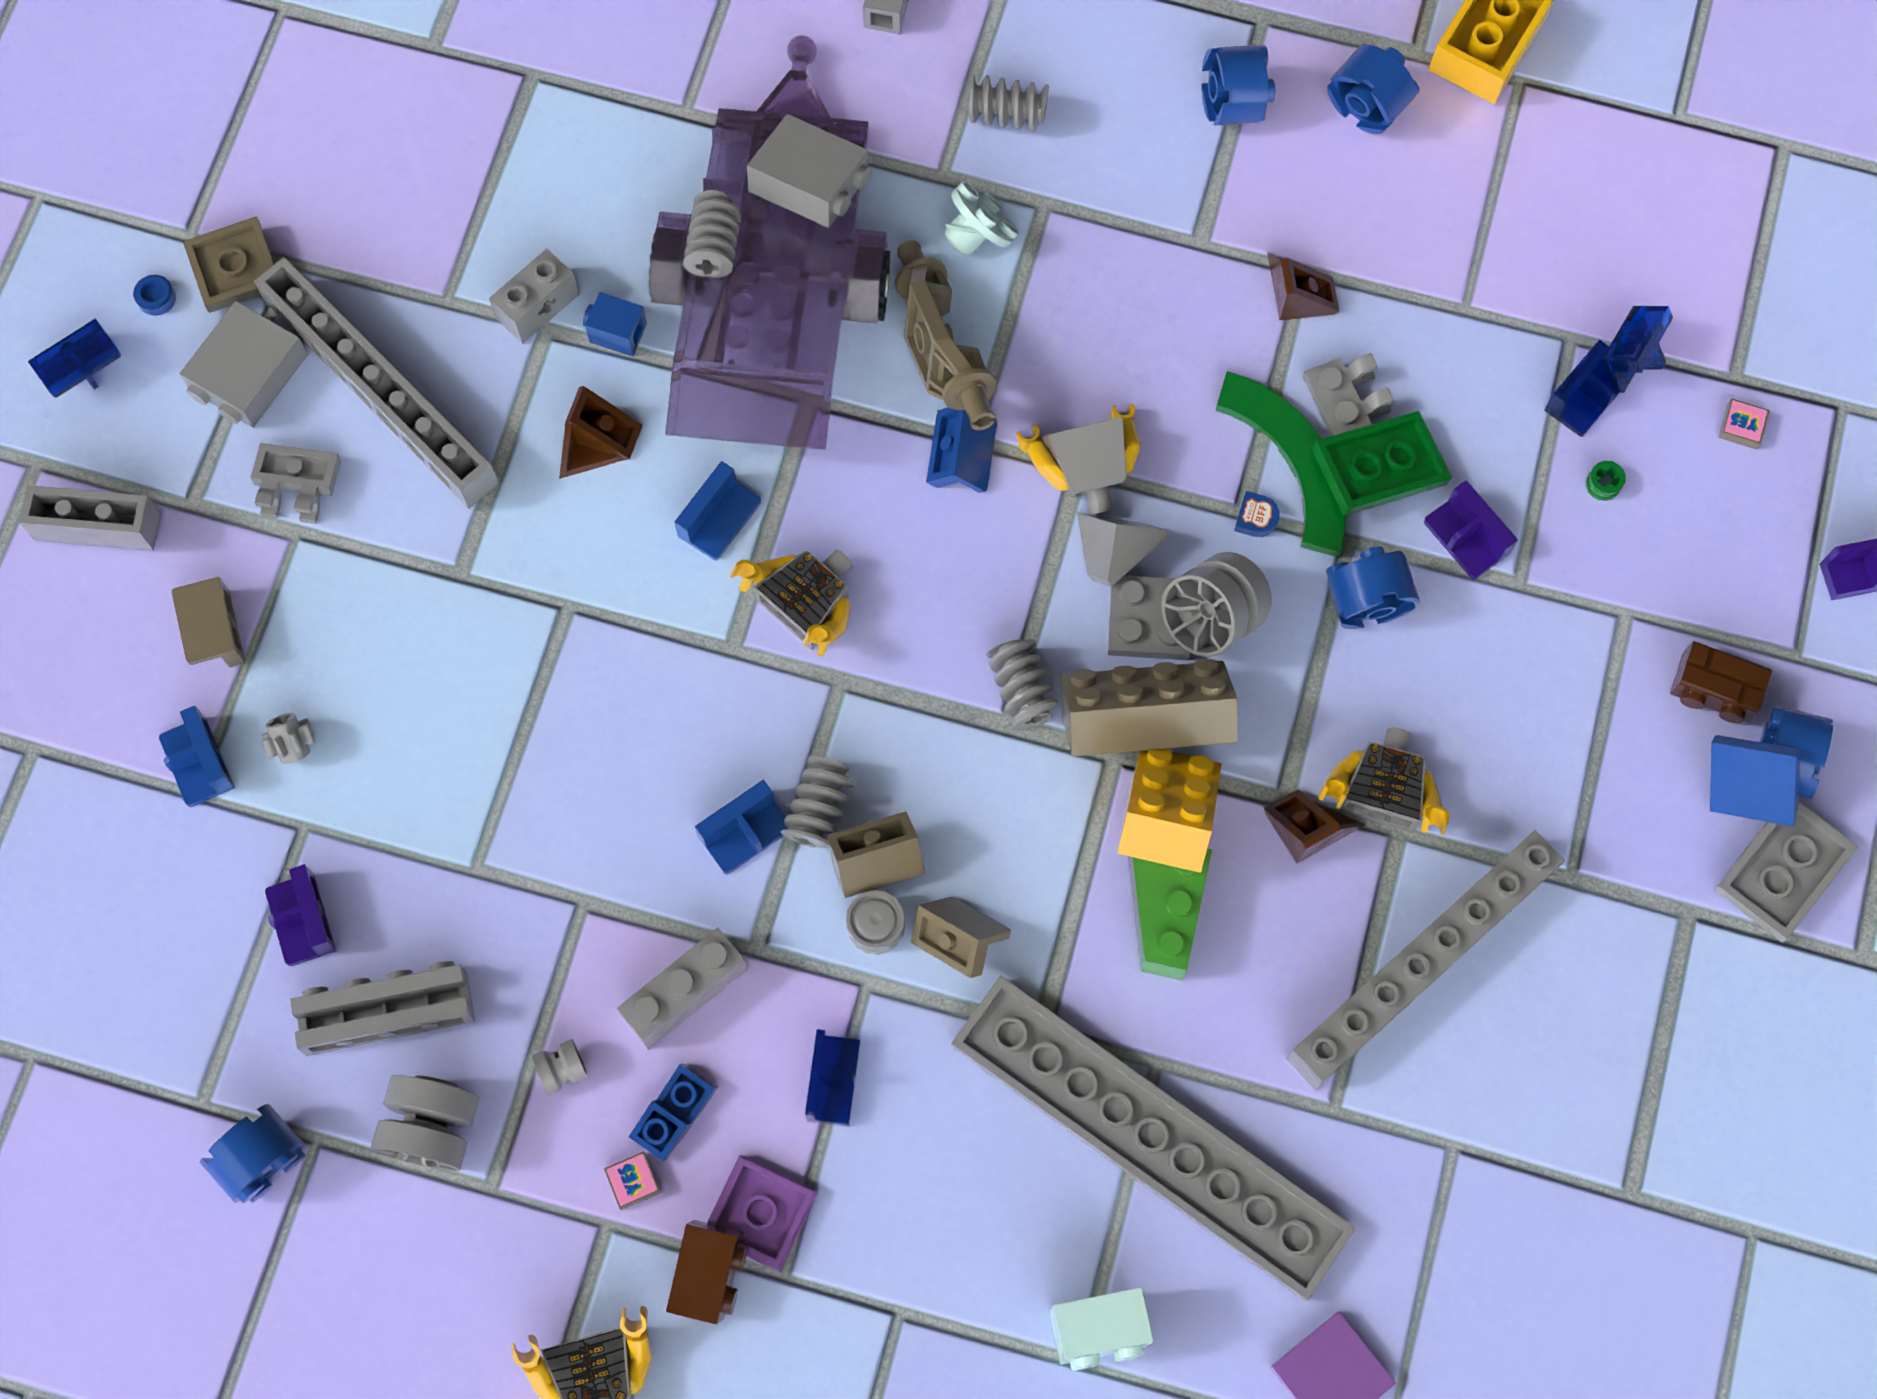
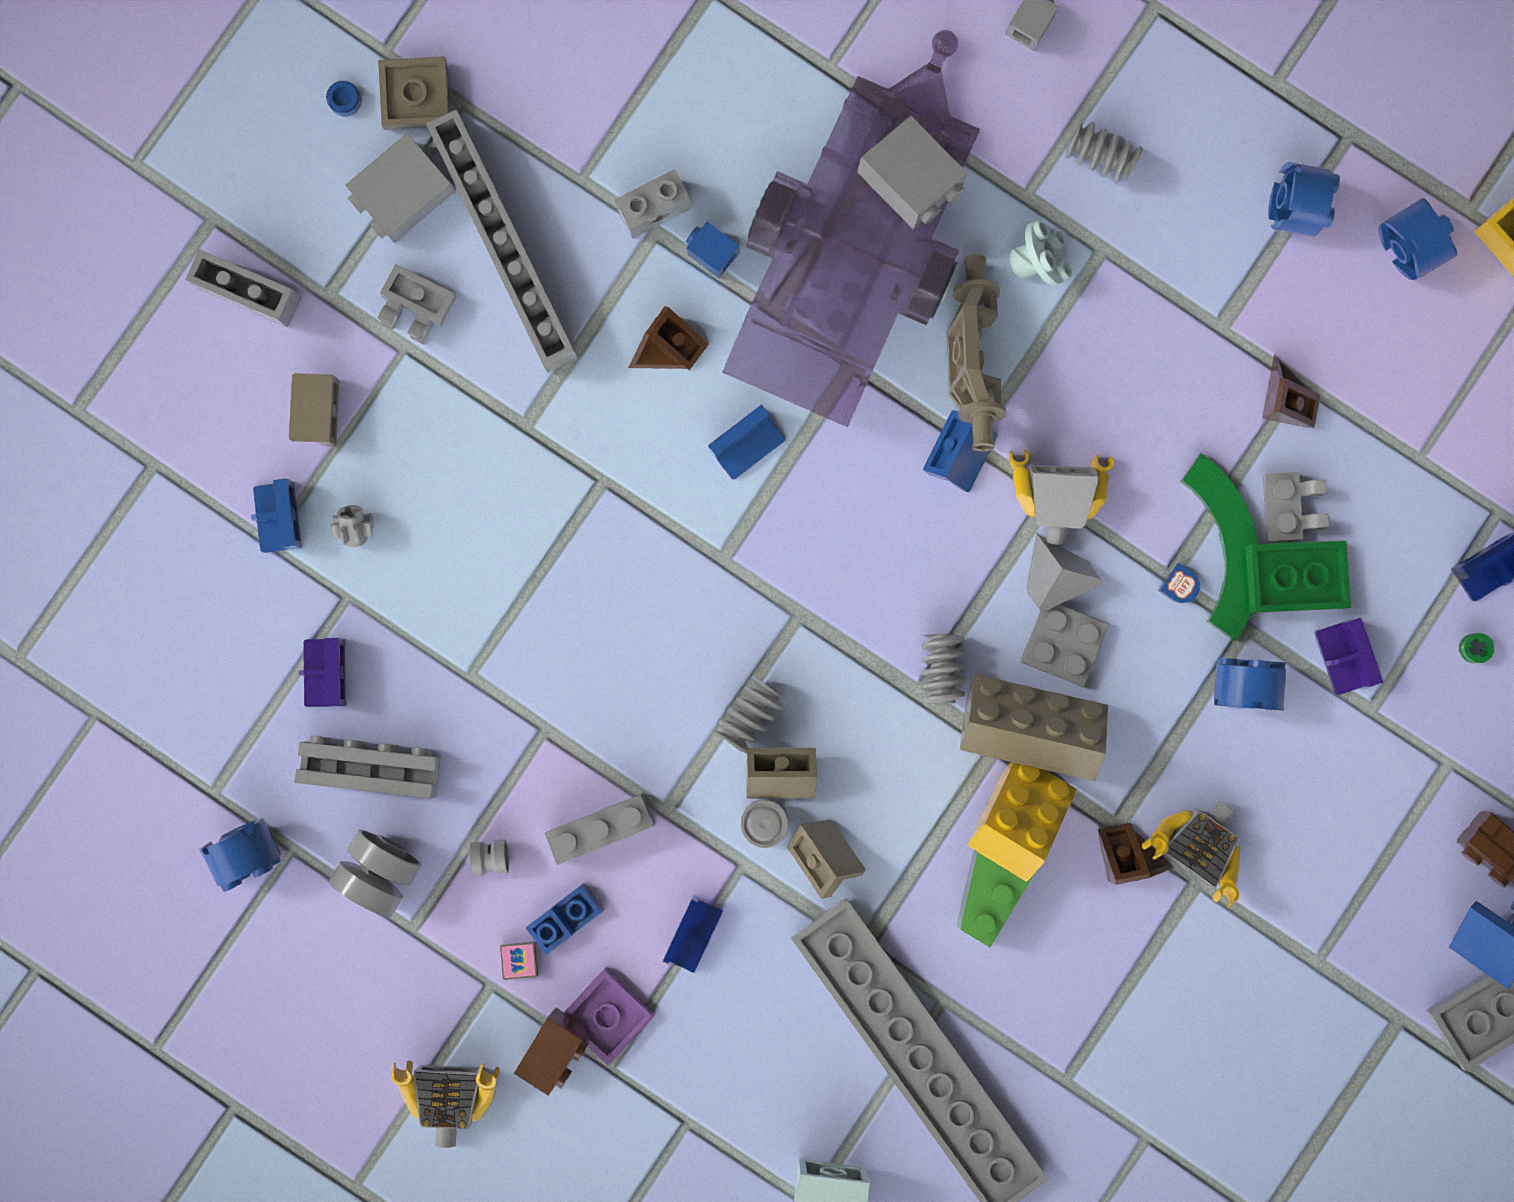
camera: 20 degrees right, 15 degrees up
clear blue panel [28,318,121,398] -> none
light grey piece [682,190,742,278] -> none
blue panel [695,779,788,875] -> none
torso [729,549,853,656] -> none
light grey wheel [1161,552,1272,657] -> none
light grey brick [1286,830,1565,1090] -> none

